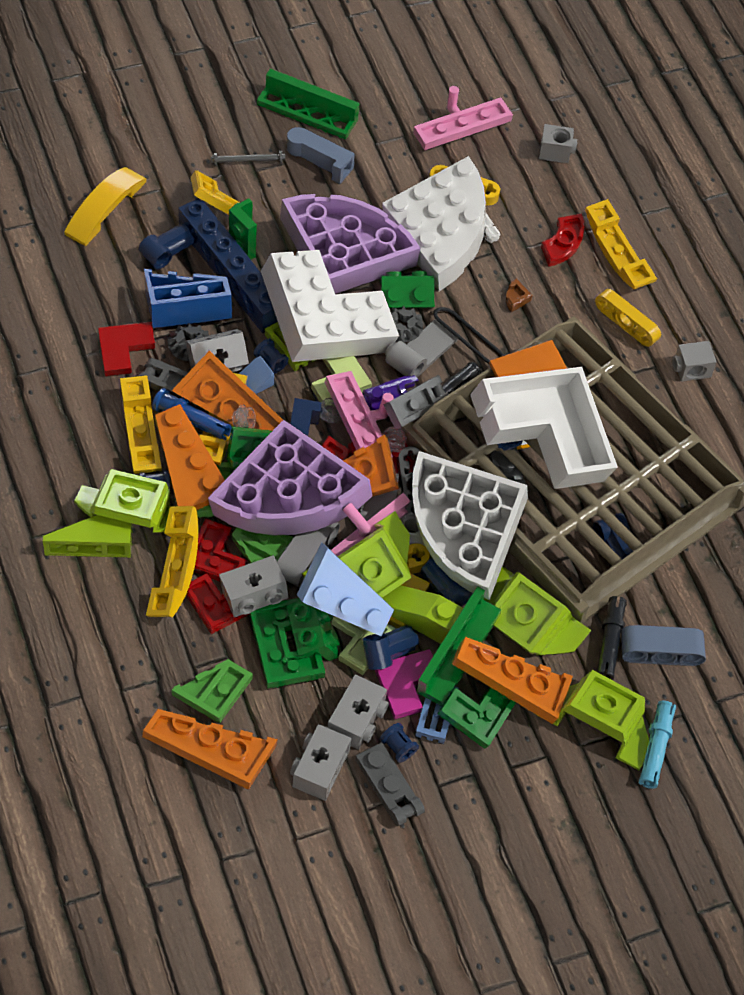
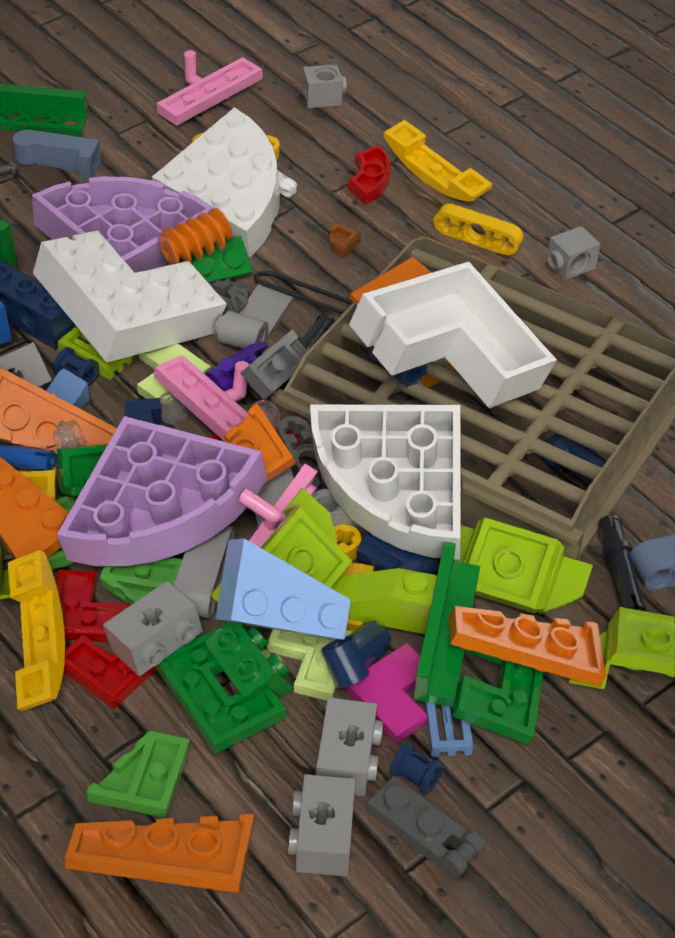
camera: 15 degrees left, 10 degrees down
none -> orange piece [158,208,232,265]

